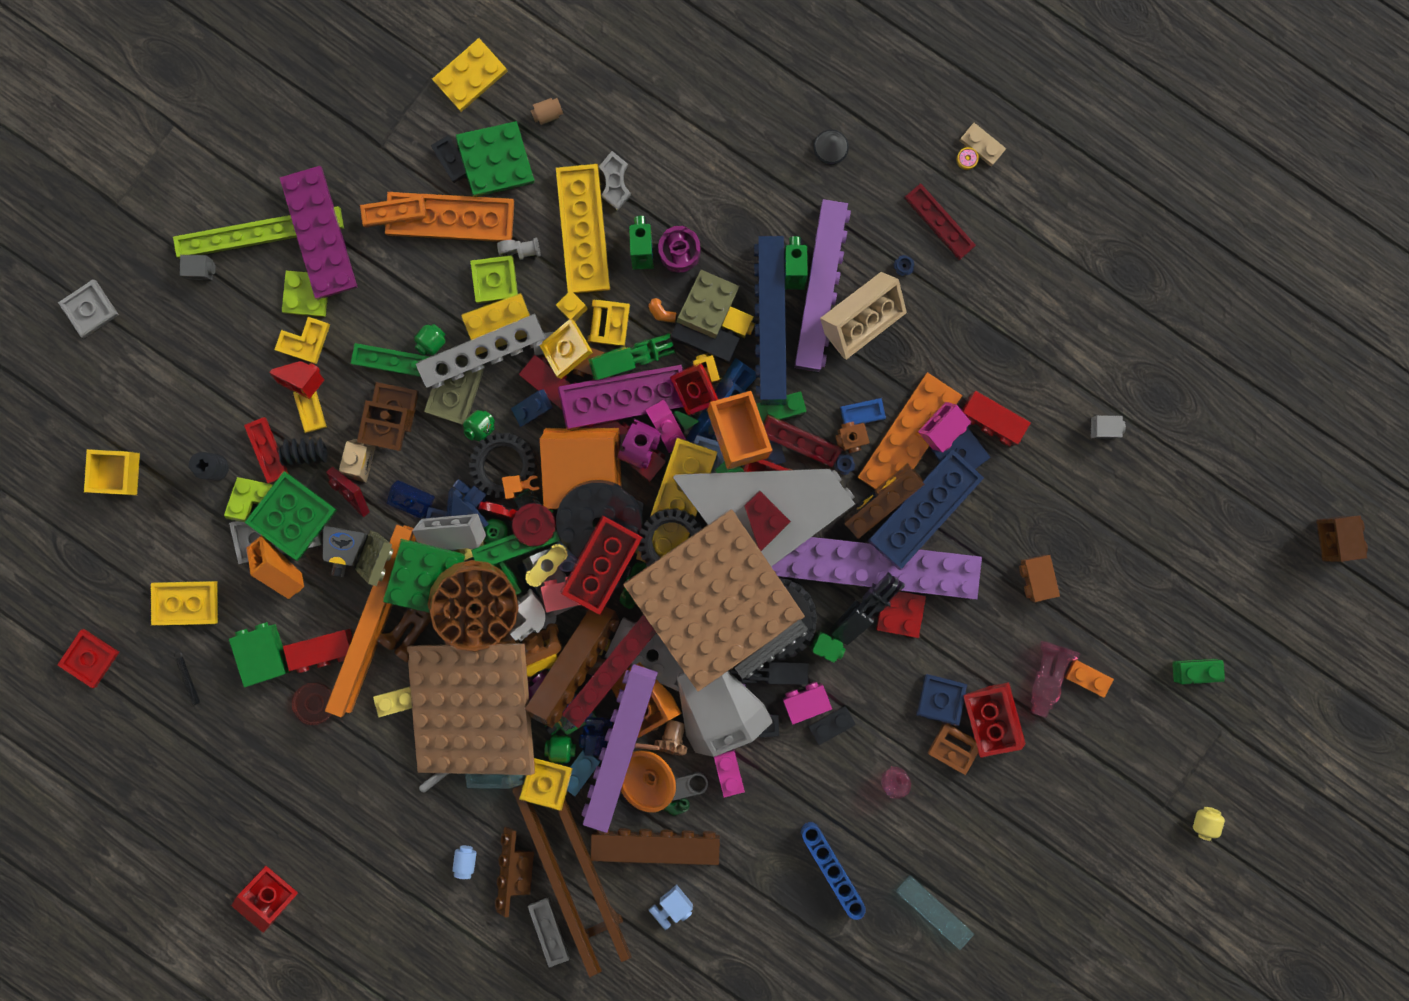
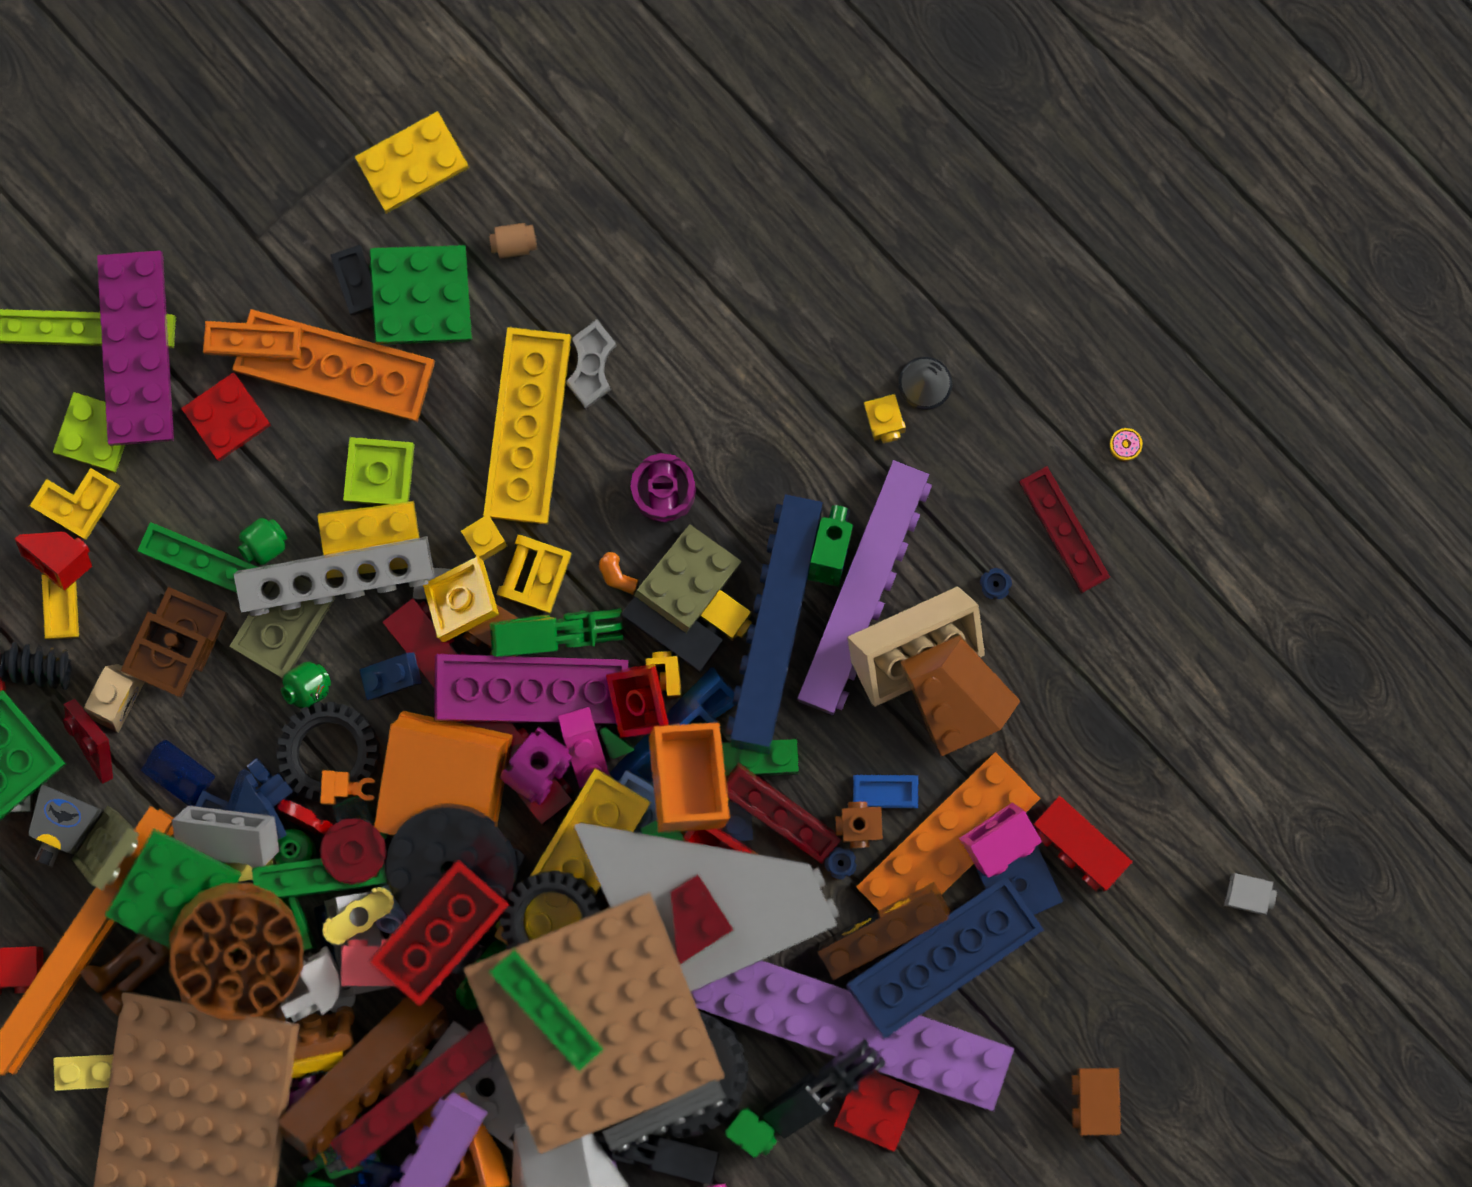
camera: 20 degrees right, 5 degrees down
light grey connector [497,238,541,260] -> none
green torso [629,216,654,270] -> none
tan plate [959,123,1006,167] -> none
none -> red plate [181,372,271,461]
none -> green plate [489,948,604,1072]
none -> yellow bracket [864,394,906,443]
none -> dark orange wedge [901,635,1020,756]

